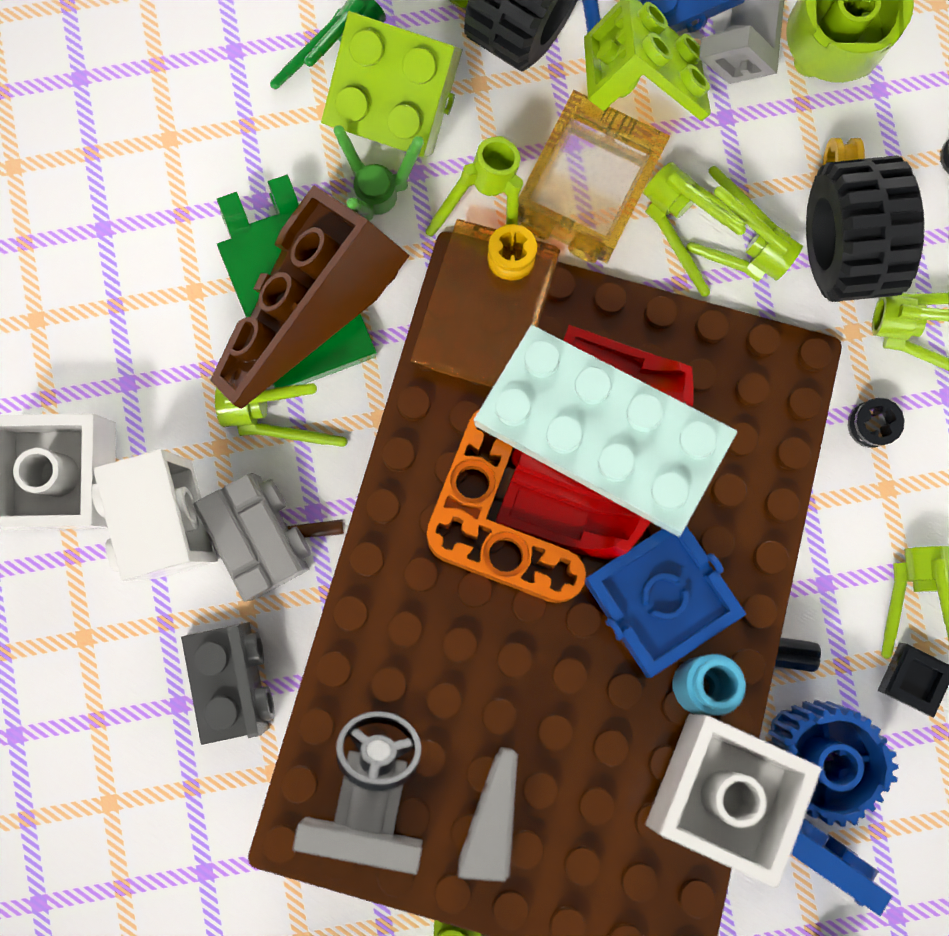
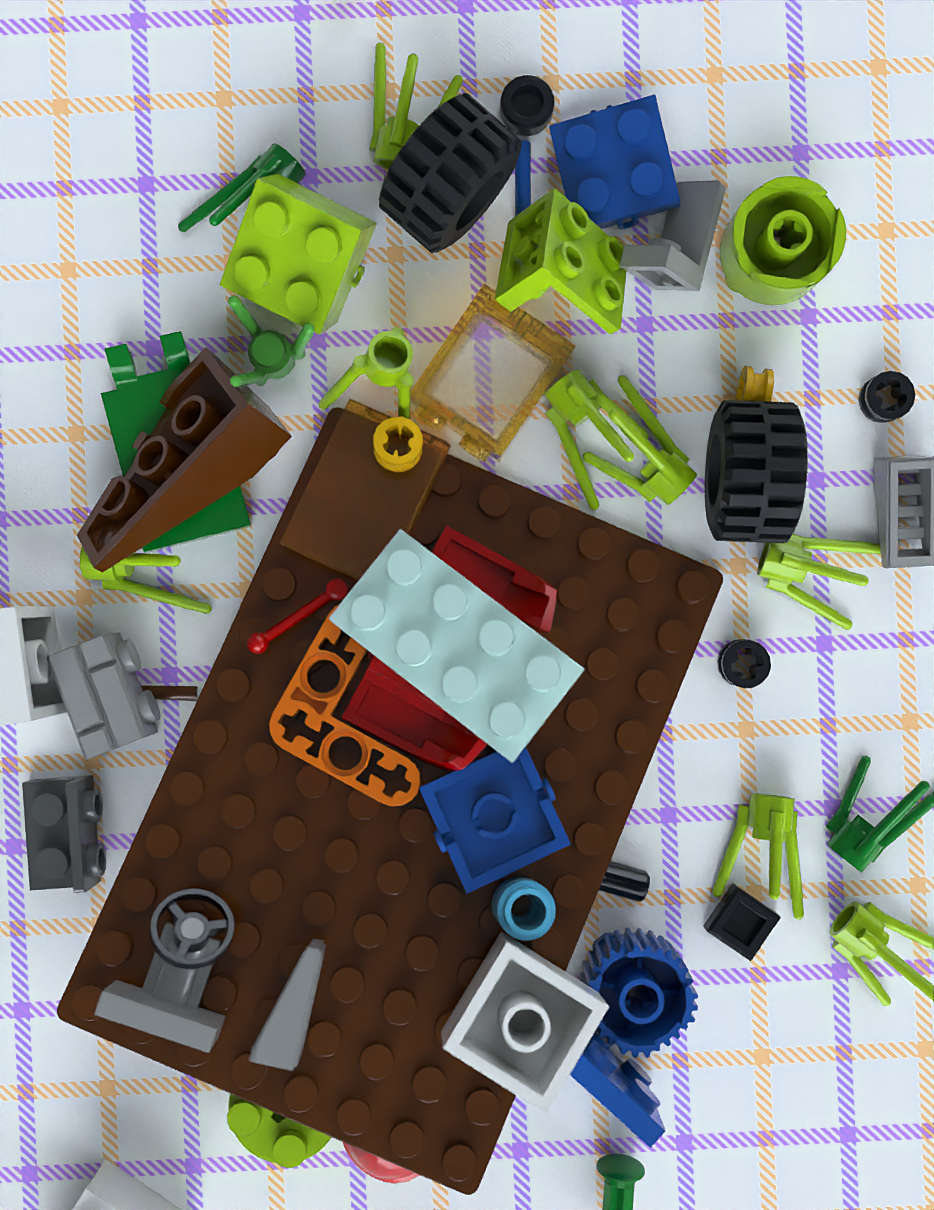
camera: 10 degrees right, 5 degrees up
none -> red hinge [247,579,348,654]

